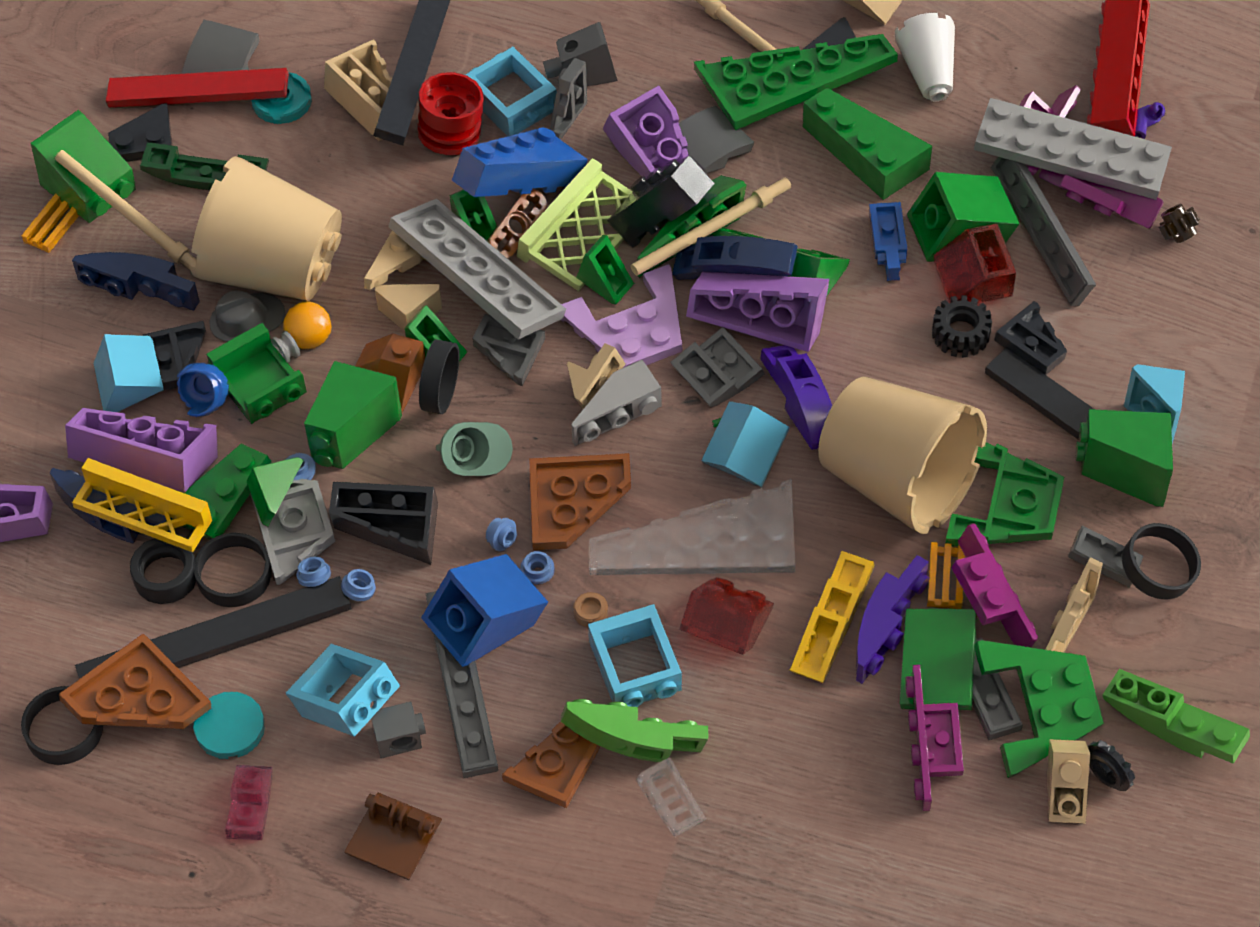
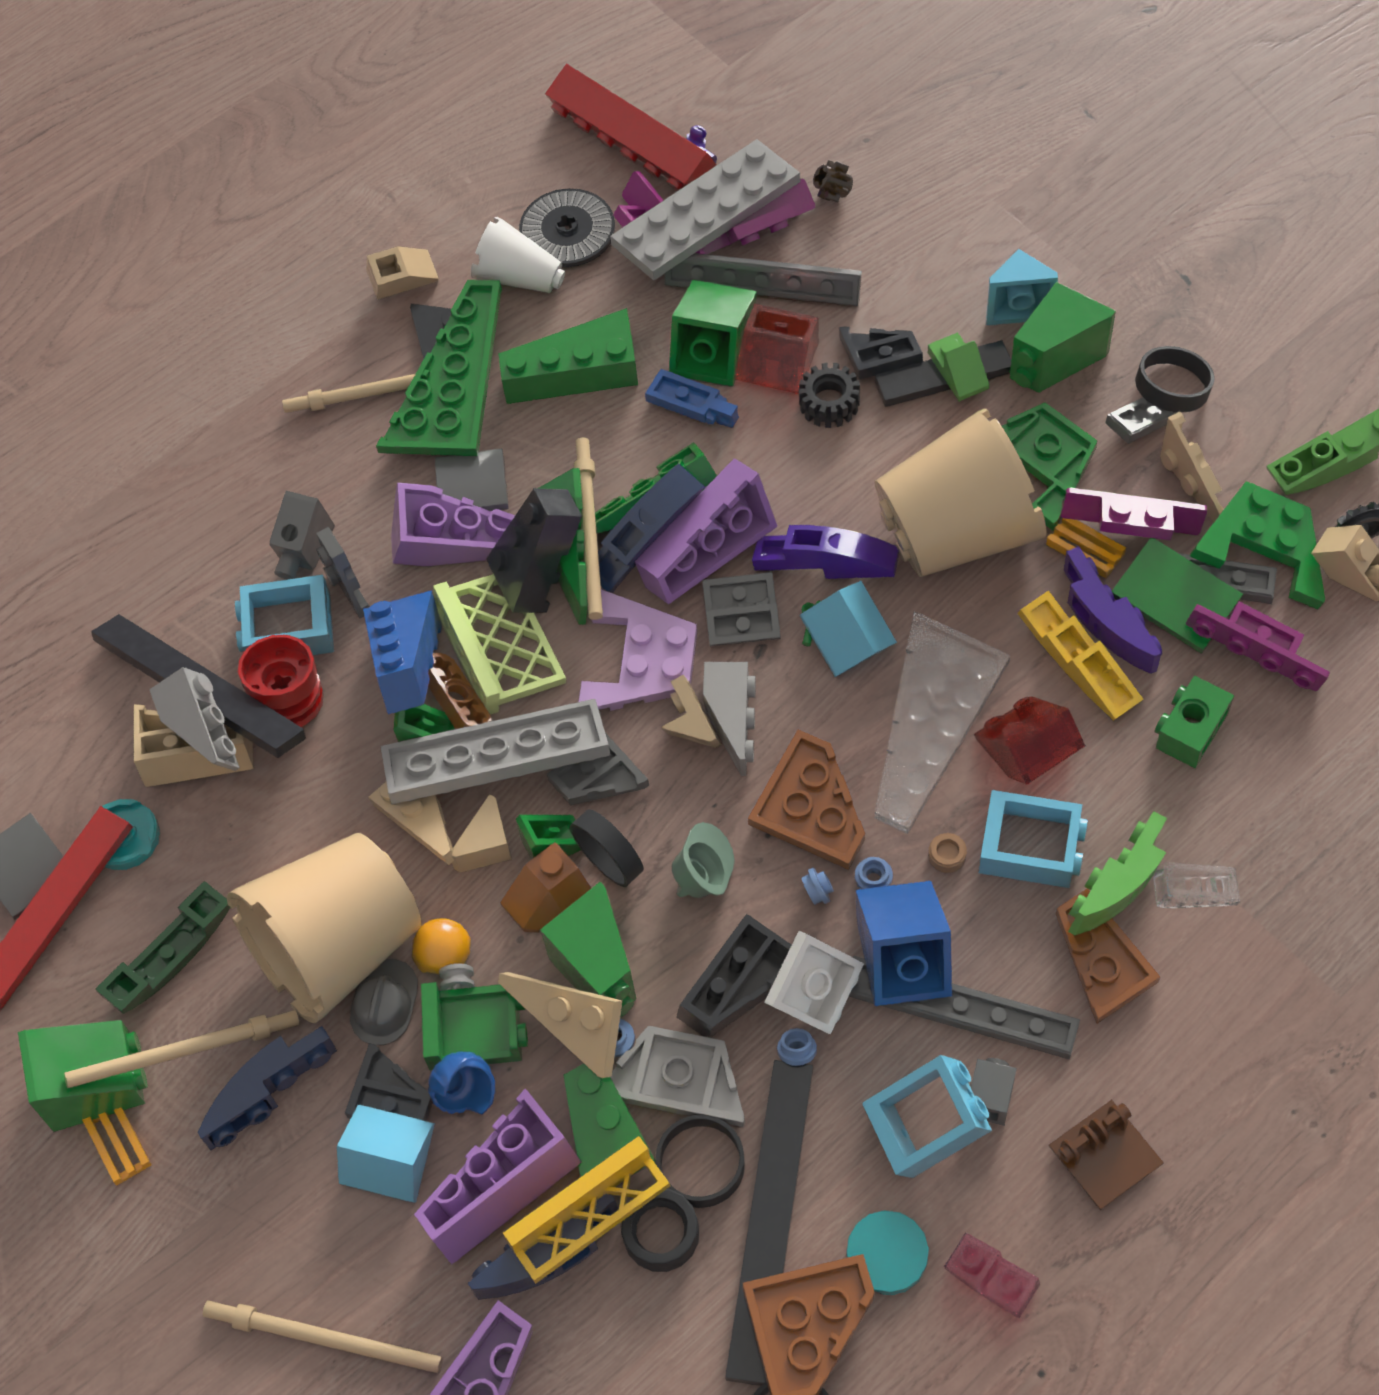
camera: 55 degrees left, 5 degrees up
black wing [108,103,173,162] -> none
slope [246,457,304,527] -> none
medium blue plate [296,557,331,587] -> none
green slope [576,235,634,305] -> none
none -> light grey slope [149,667,240,771]
none -> tan wing [498,972,622,1078]
none -> piece [519,188,615,268]
none -> white plate [764,931,864,1034]
none -> bright green slope [927,332,989,401]
none -> green brick [1154,675,1235,769]

